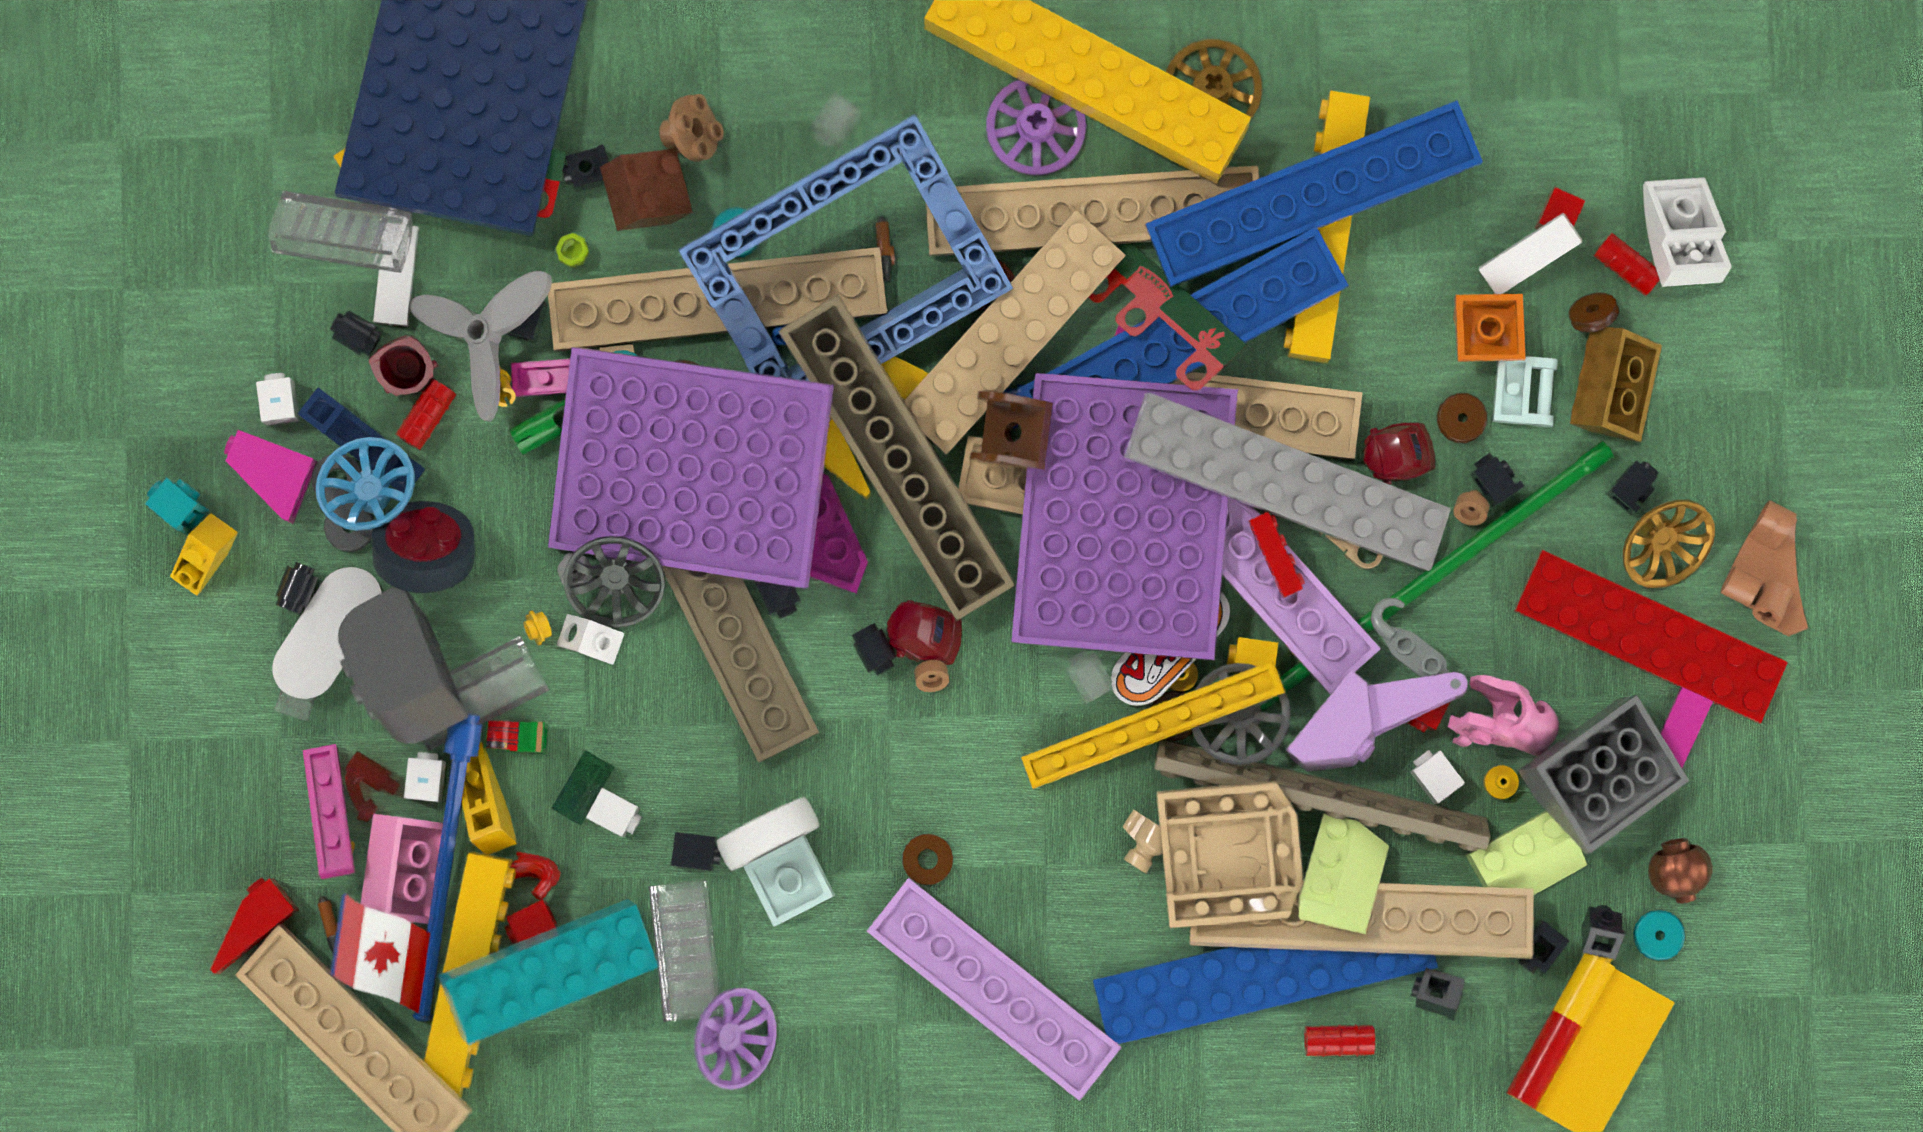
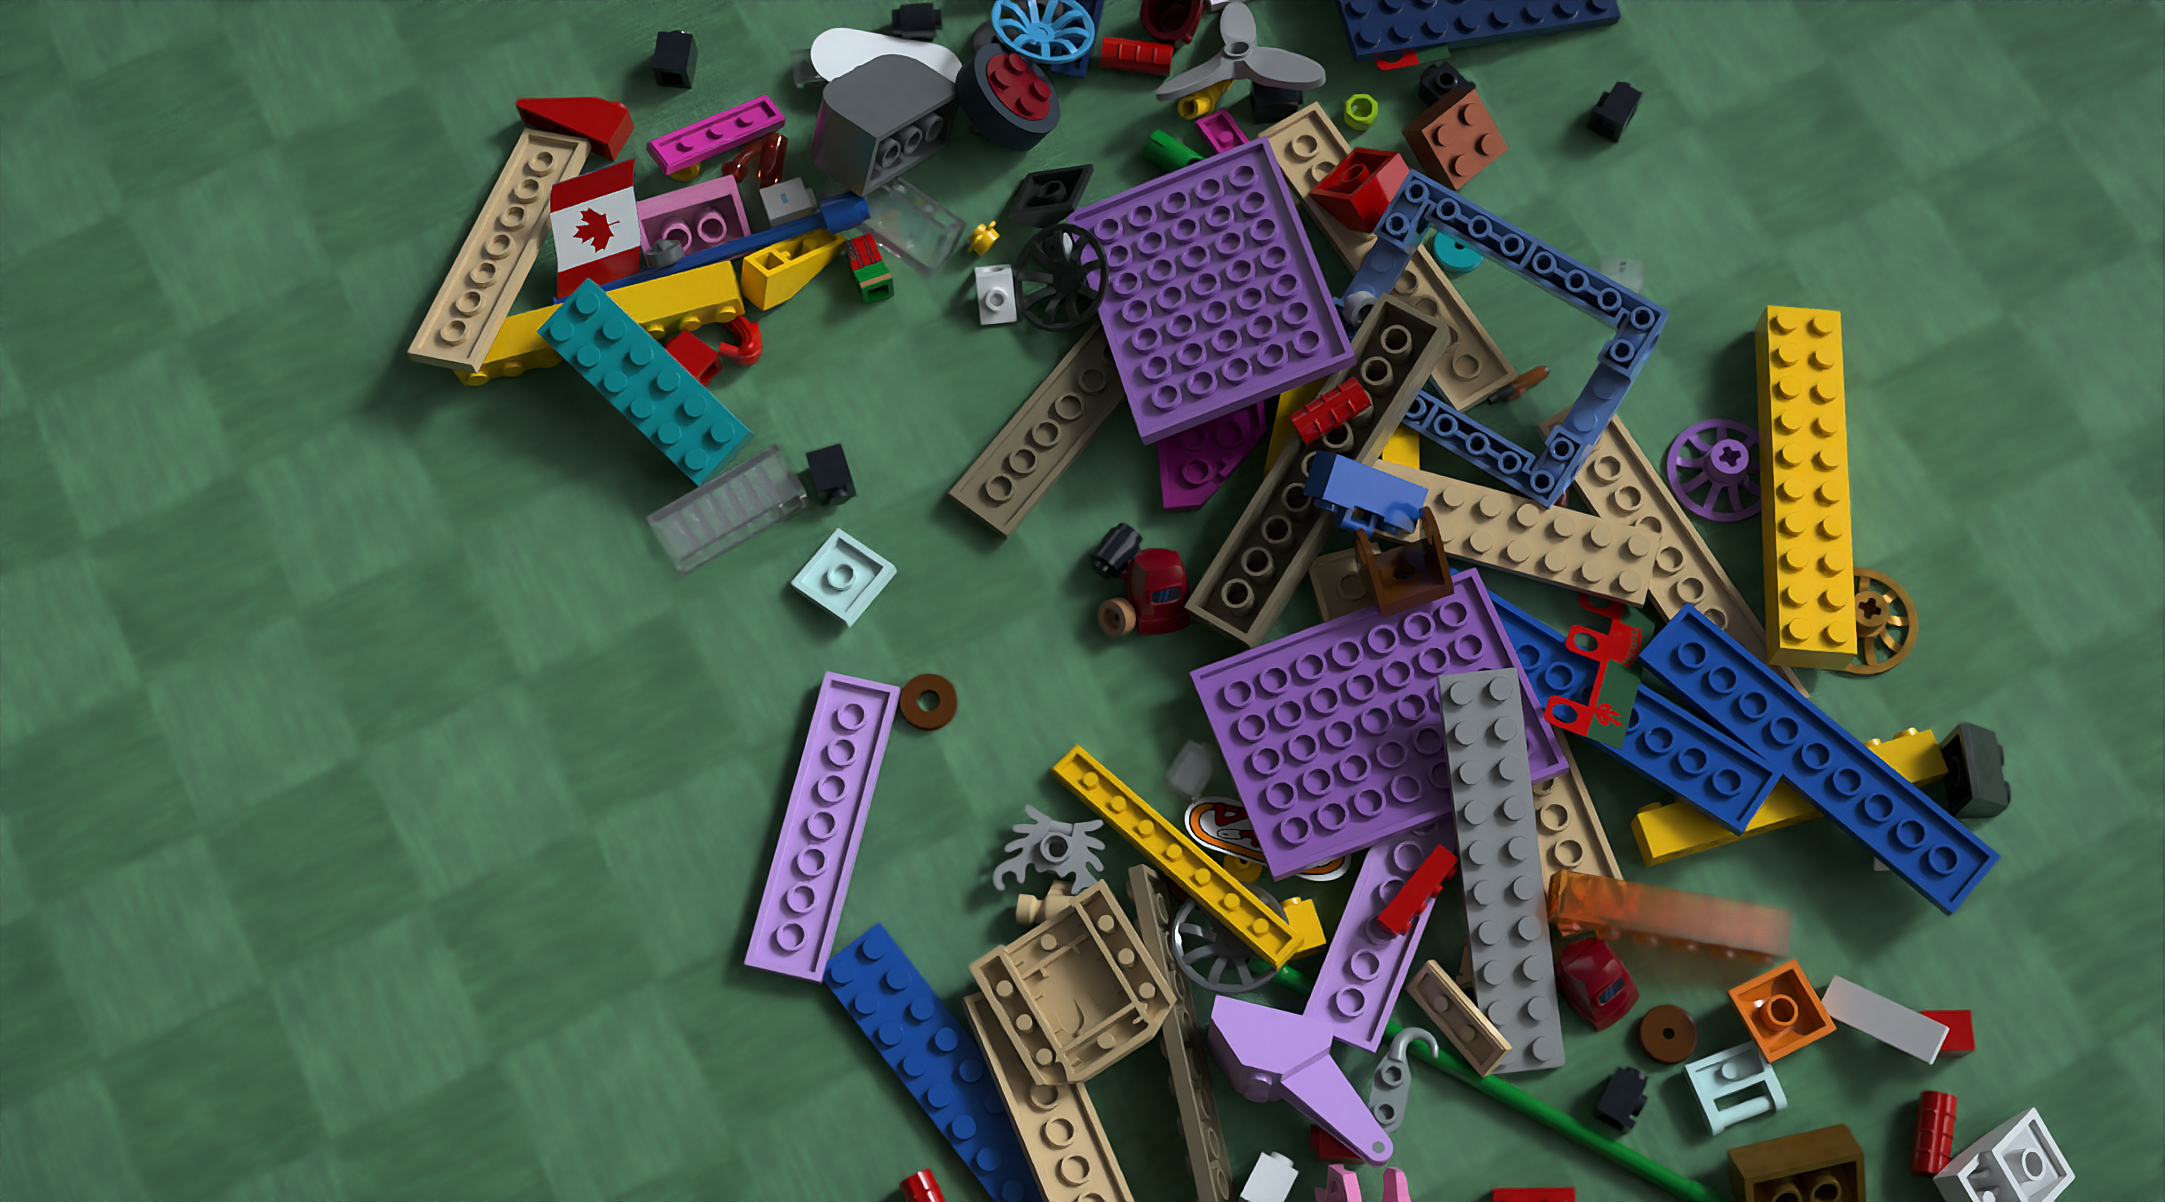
camera: 70 degrees right, 15 degrees down
clear green plate [551,750,615,826] -> none
white brick [586,788,642,837] -> none
medium nougat plate [659,94,724,162] -> none
medium lavender wheel [694,988,777,1090] -> none
white piece [716,797,820,871] -> none
black brick [756,581,802,619] -> none
yellowish green slope [1299,813,1389,934] -> none
medium nougat tile [1454,490,1489,526] -> none
reddish brown piece [1568,292,1619,332] -> none
none -> dark grey tile [645,239,684,267]
none -> black brick [652,30,698,89]
none -> light grey animal [993,804,1105,896]
none -> pearl dark grey slope [1007,164,1094,229]
none -> red axle [1289,376,1372,445]
none -> blue piece [1304,450,1429,538]
none -> red slope [1309,147,1410,233]
none -> light grey tile [1343,291,1378,330]
none -> tan tile [1404,960,1513,1077]
none -> clear orange brick [1546,869,1793,967]
none -> black brick [1586,81,1643,143]
none -> pearl dark grey slope [1938,722,2011,819]

